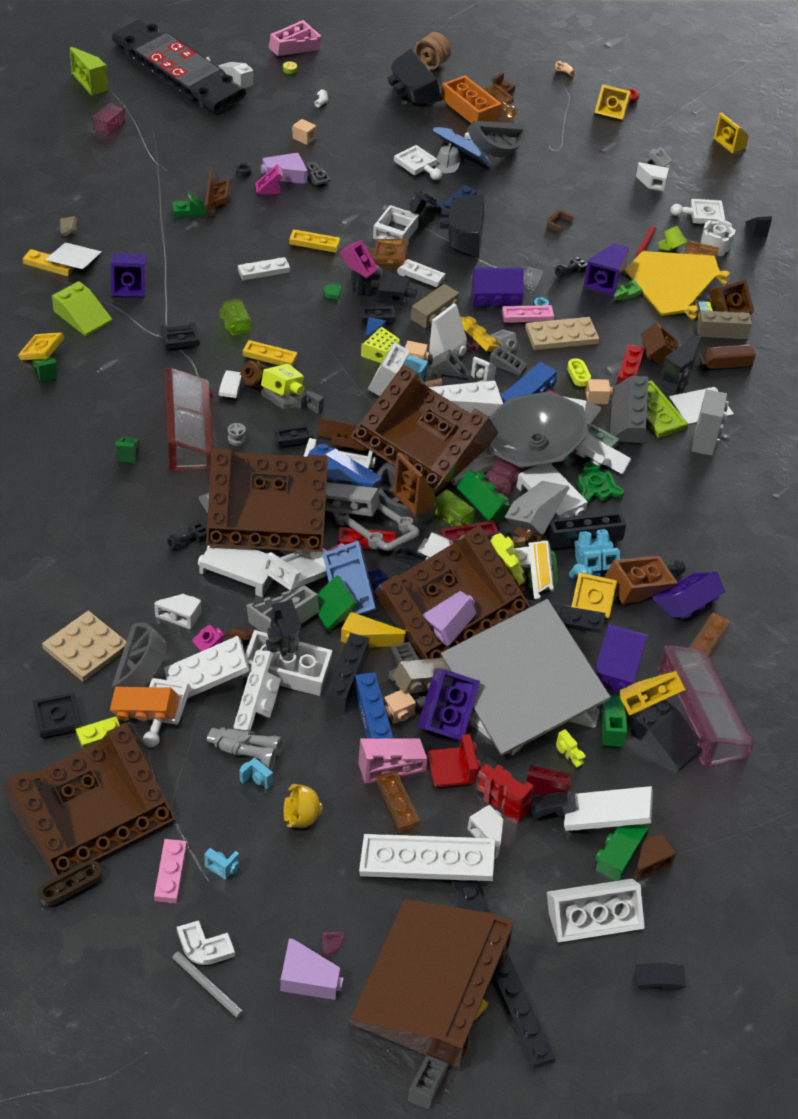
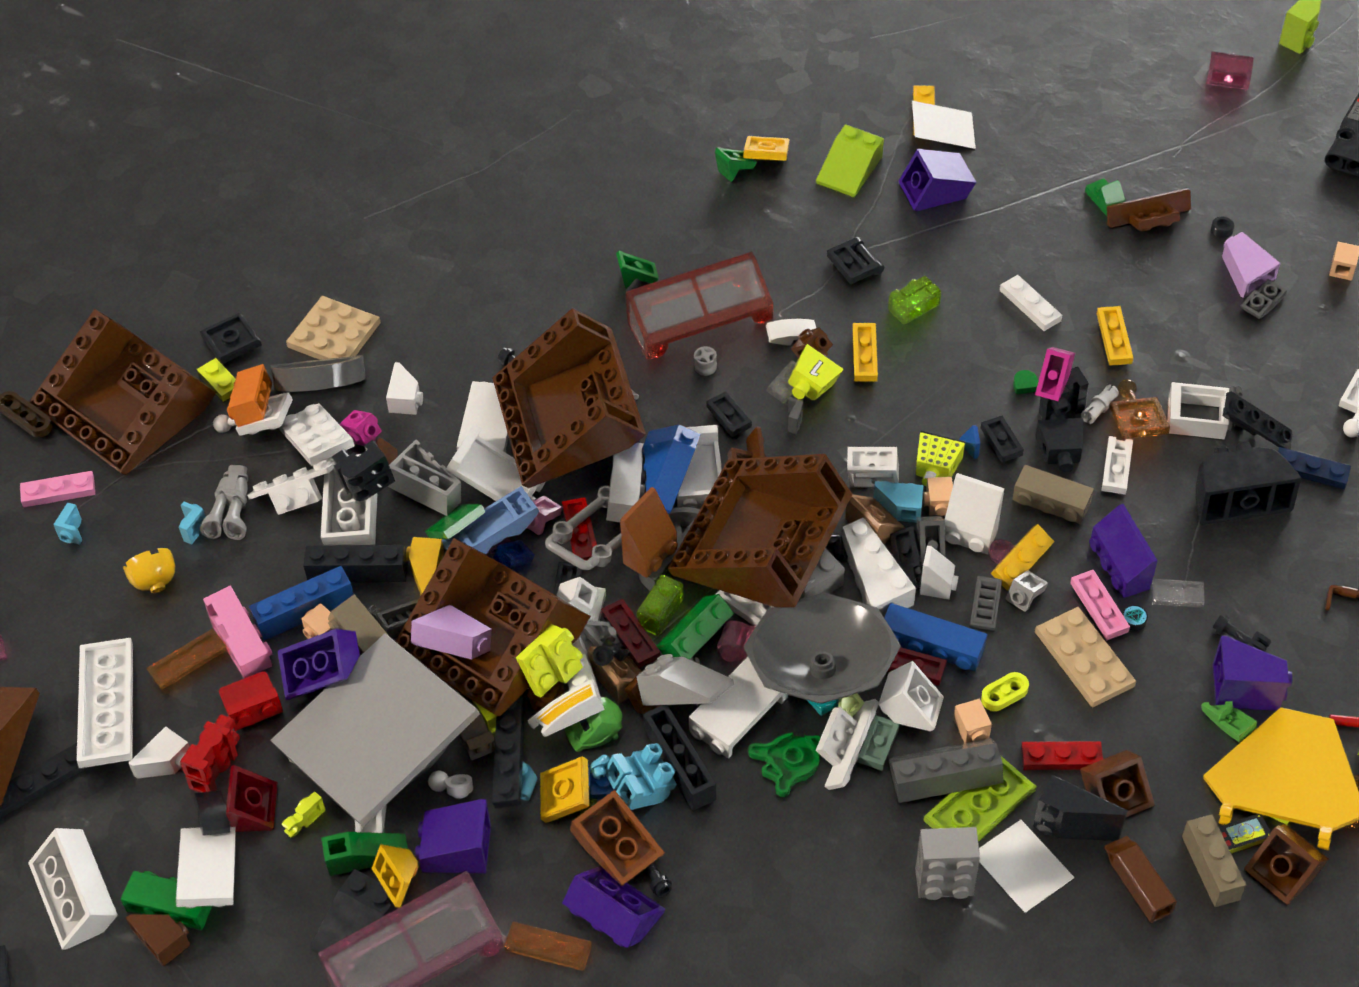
camera: 80 degrees right, 5 degrees up
dark tan piece [60,216,78,236] -> none
dark pink slope [255,164,283,194] -> none

